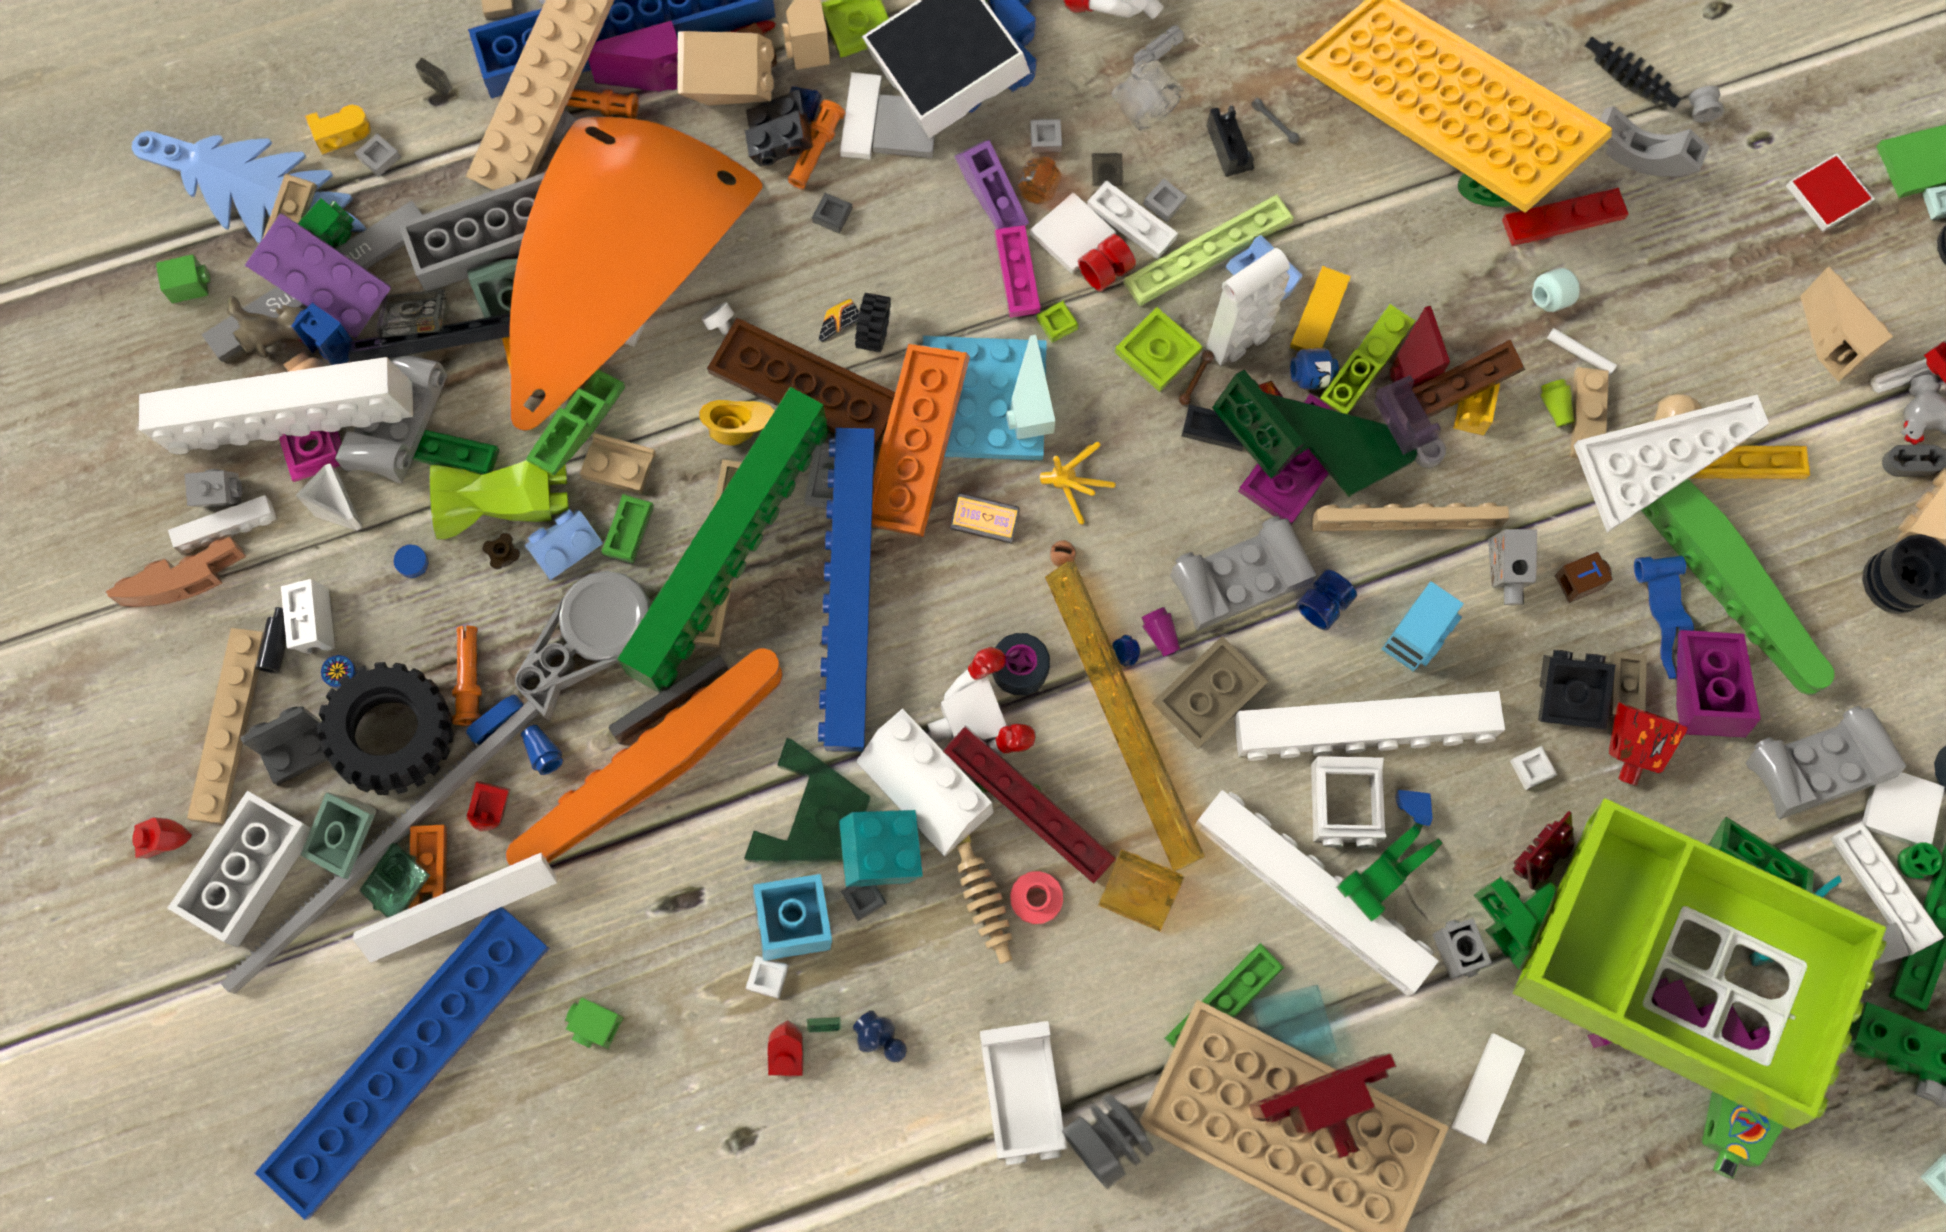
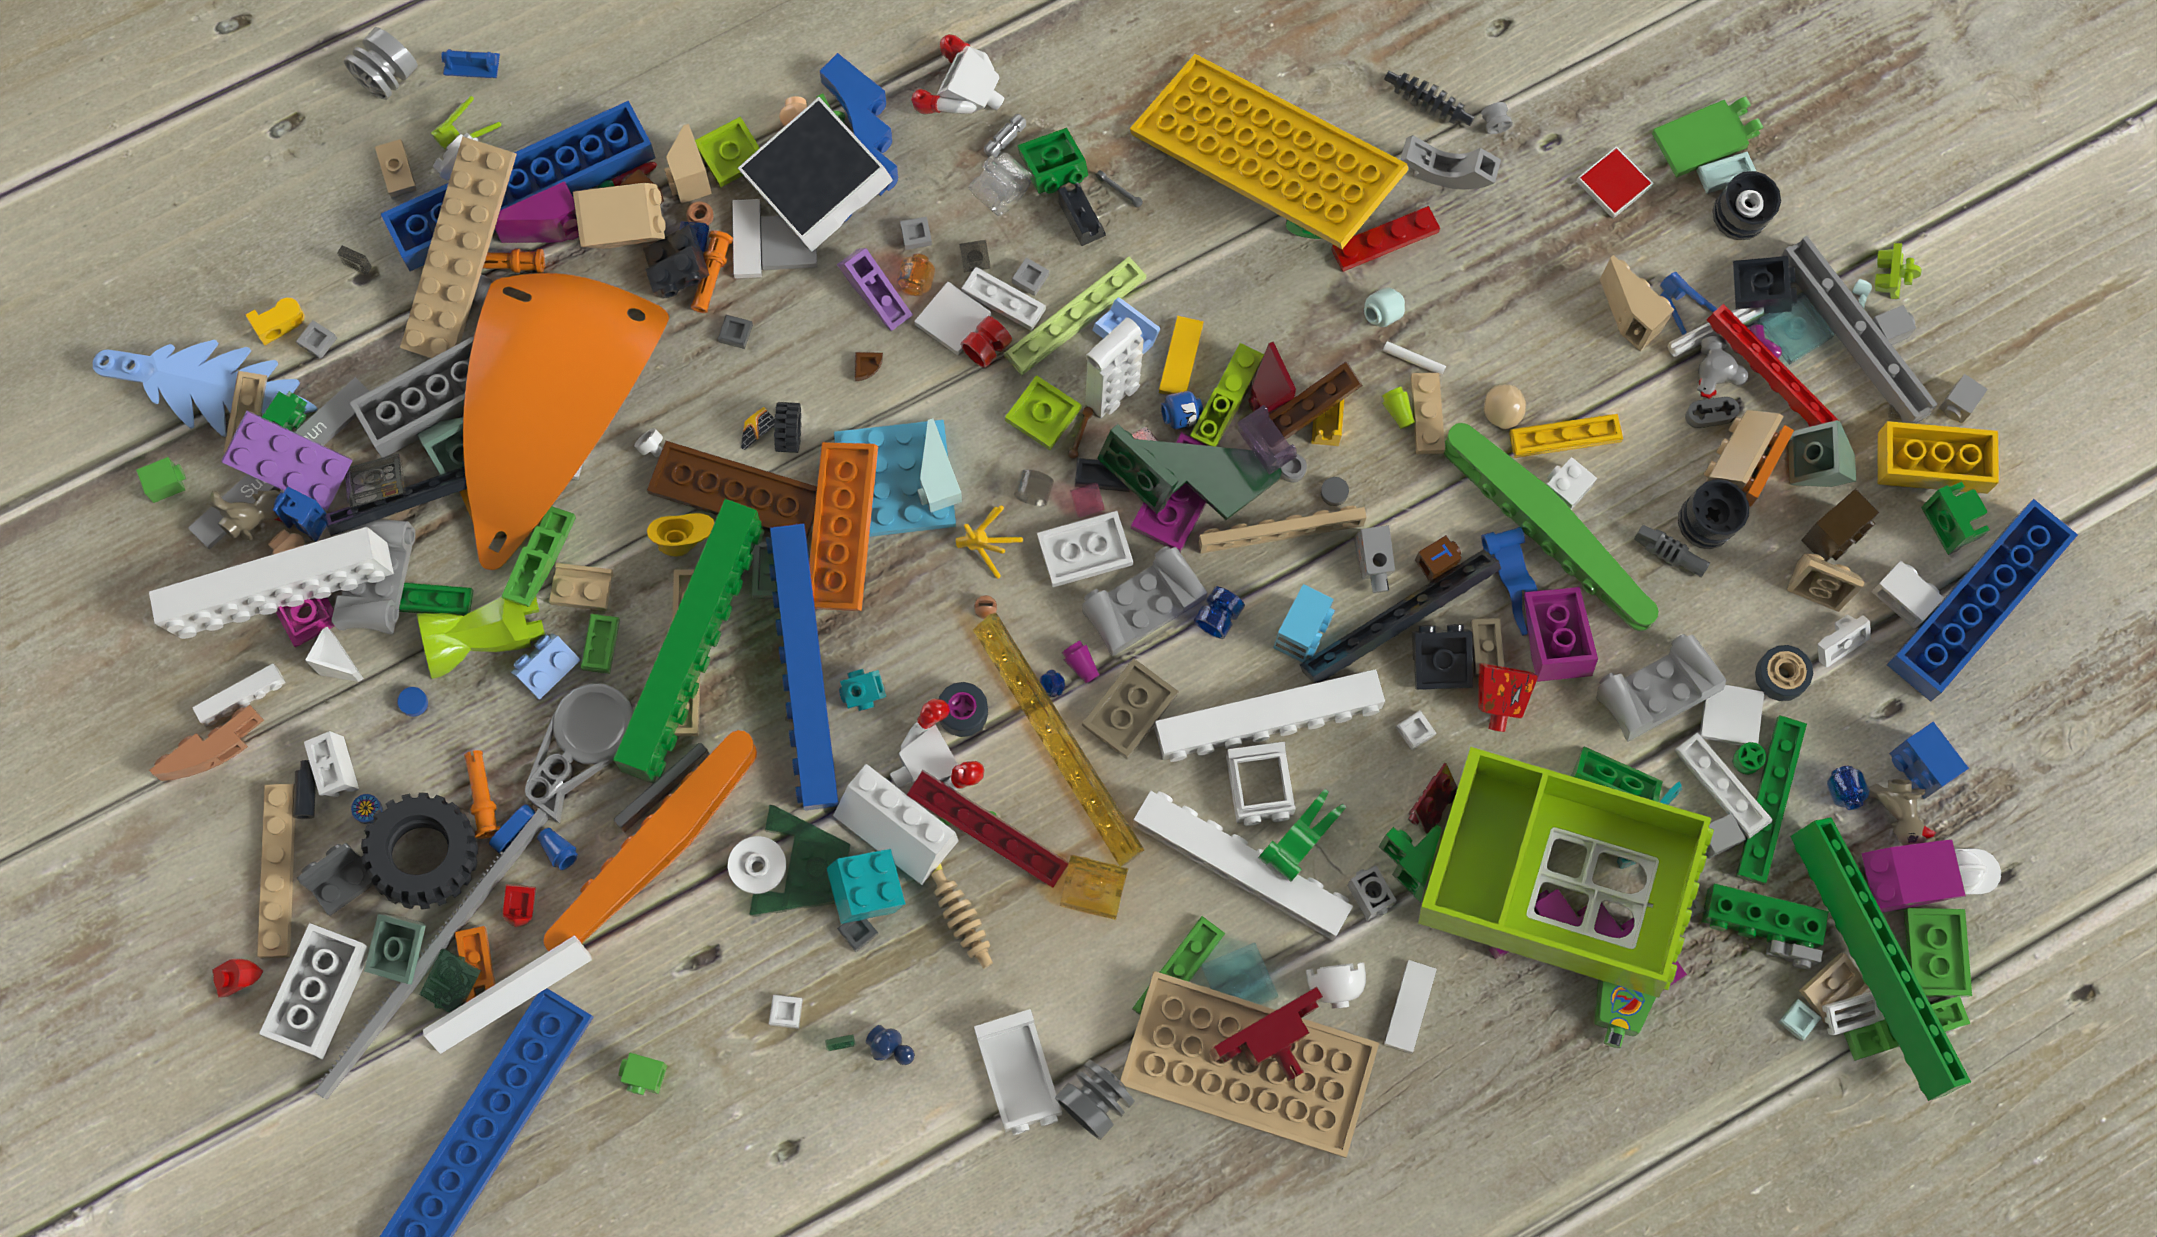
camera: 10 degrees left, 0 degrees up
light grey head [184,469,242,508] -> none
dark brown plate [482,533,520,569] -> none
medium azure brick [753,874,832,961] -> none
red plate [767,1020,804,1076] -> none
slope [950,493,1020,544] -> none
dark pink plate [995,225,1040,318] -> none
coral piece [1010,871,1063,924] -> none
lime tile [1036,301,1079,343] -> none
blue tile [1395,790,1433,826] -> none
white wing [1574,395,1769,533] -> none
none -> nougat plate [686,201,714,228]
none -> white dish [728,836,786,894]
none -> teal brick [839,669,887,711]
none -> reddish brown tile [855,352,883,381]
none -> clear smoke piece [1014,469,1054,506]
none -> green plate [1017,127,1088,194]
none -> white plate [1037,511,1133,587]
none -> clear pink tile [1070,483,1105,518]
none -> black plate [1299,549,1501,684]
none -> white cylinder [1306,962,1366,1009]
none -> dark grey tile [1320,477,1349,506]
none -> white head [1547,457,1597,510]
none -> dark grey hinge [1634,525,1710,578]
none -> blue plant [1660,272,1717,335]

